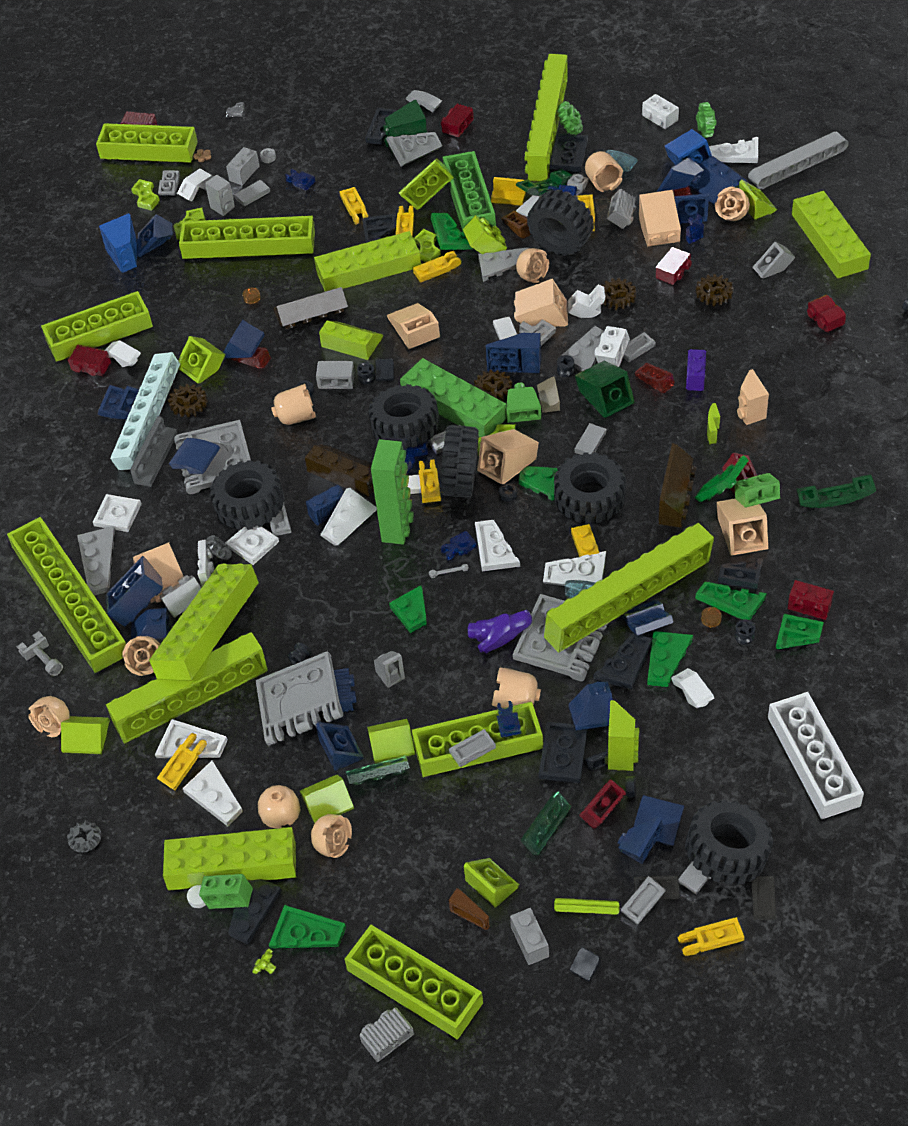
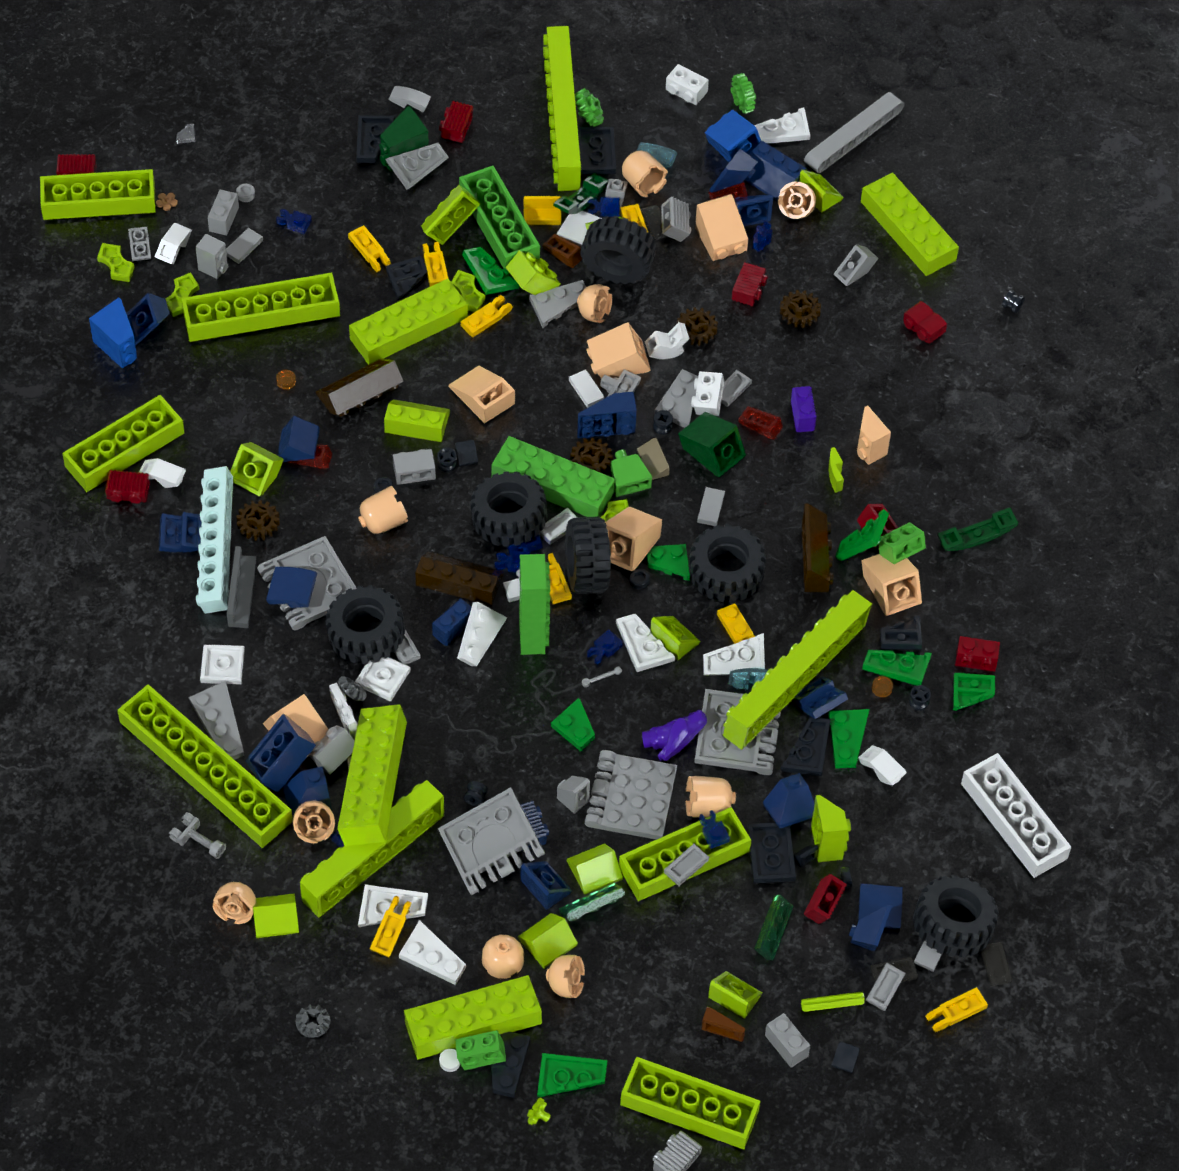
camera: 20 degrees left, 5 degrees up
none -> light grey hinge [584,750,677,840]
none -> lime slope [650,616,701,661]

